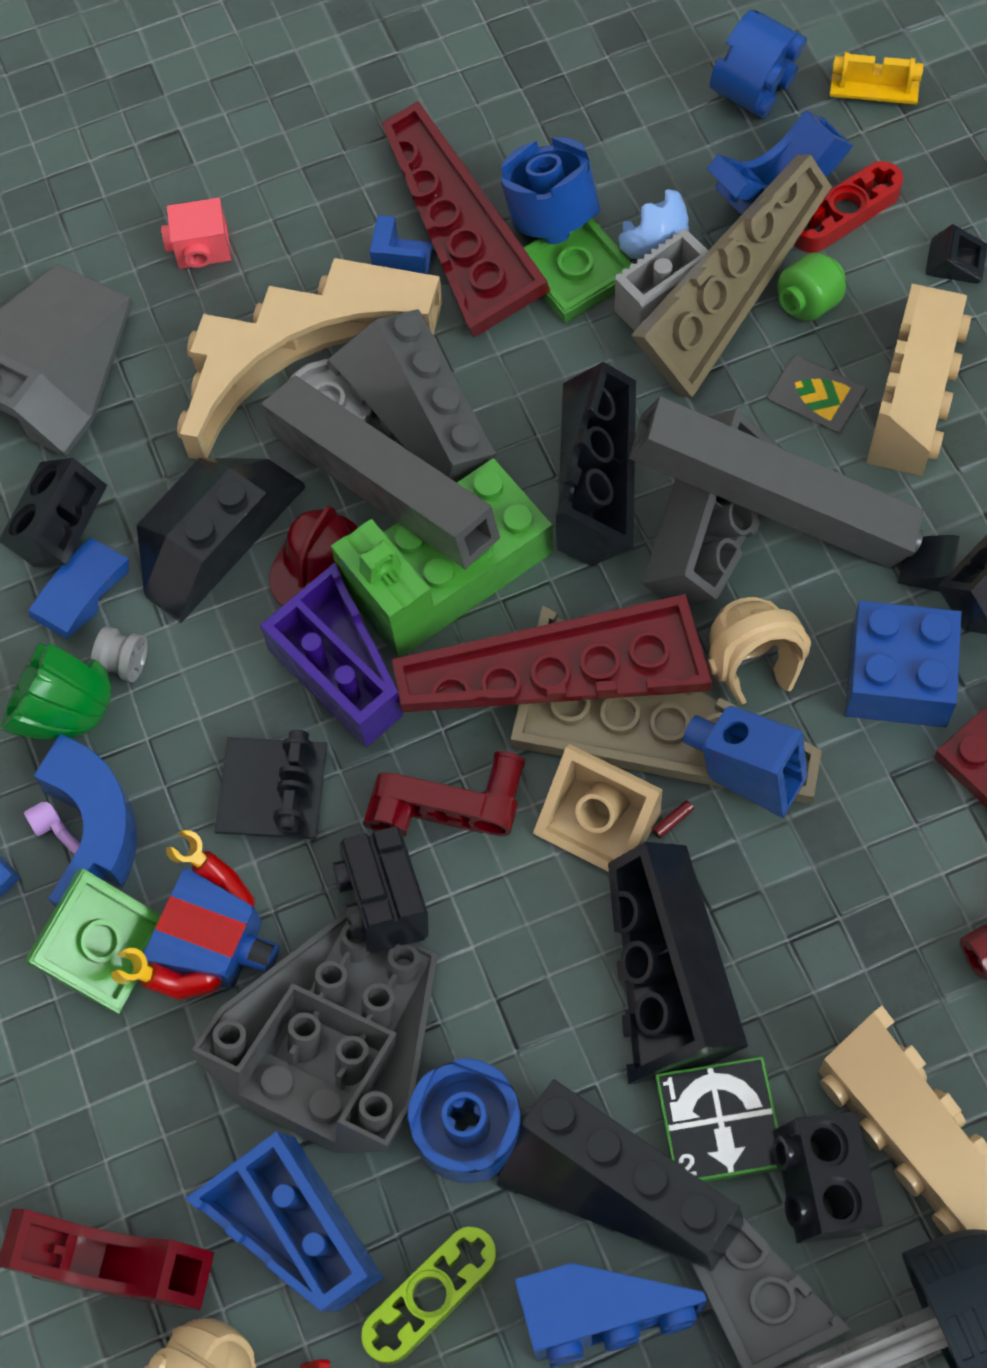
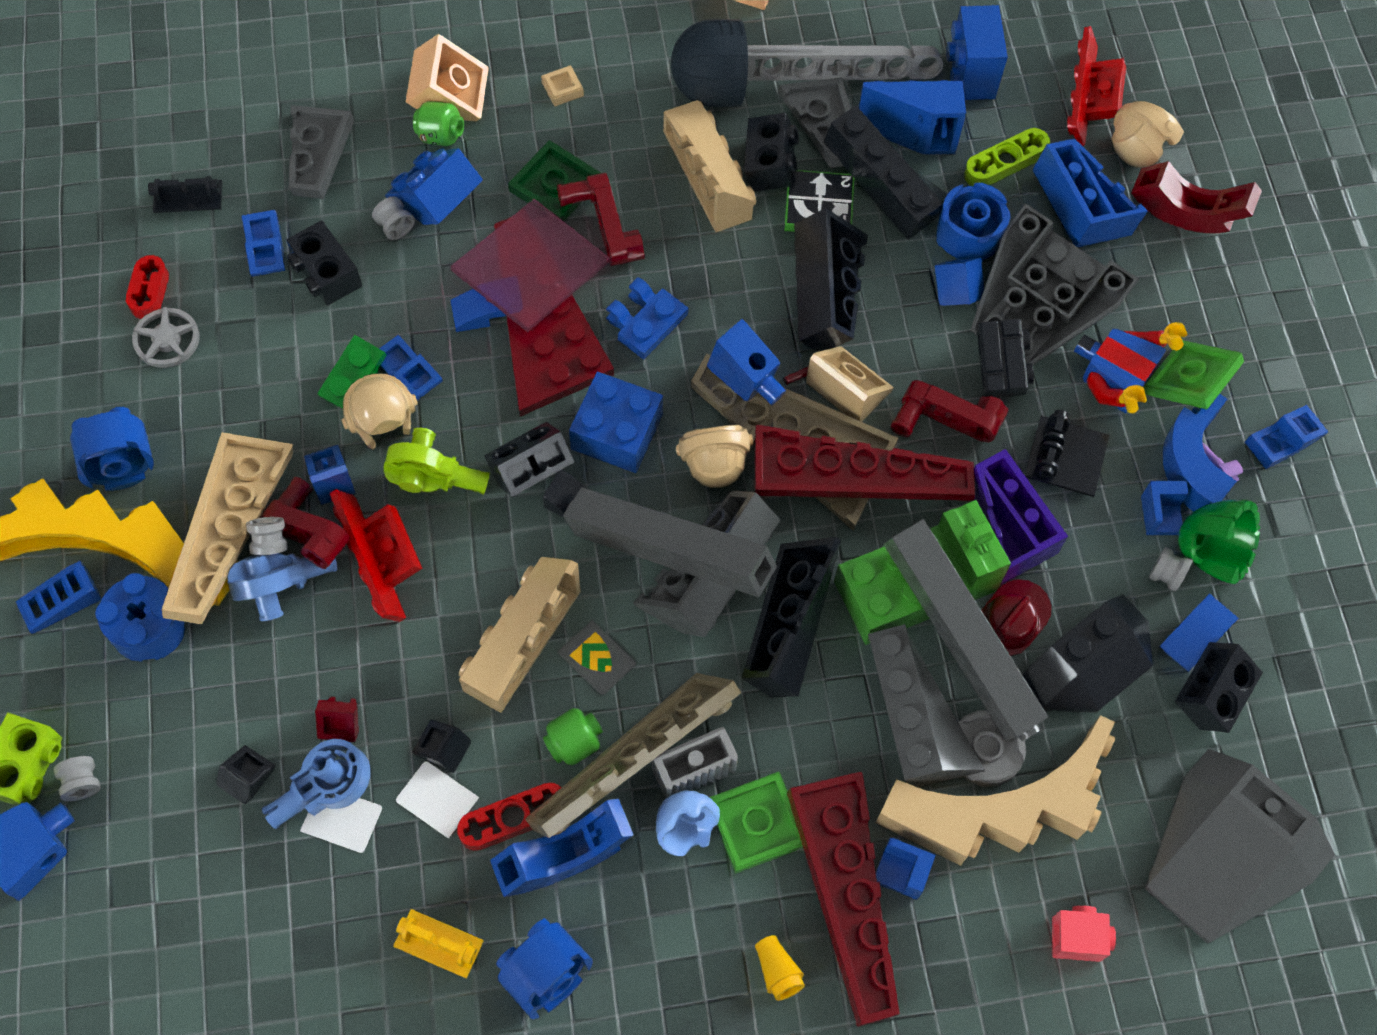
camera: 175 degrees left, 0 degrees up
blue brick [500,137,601,244] -> none
none -> white sticker [396,761,479,839]
none -> blue plate [606,277,689,360]
none -> yellow cone [755,935,805,1001]
none -> blue panel [935,257,984,306]
none -> blue panel [1141,481,1188,535]

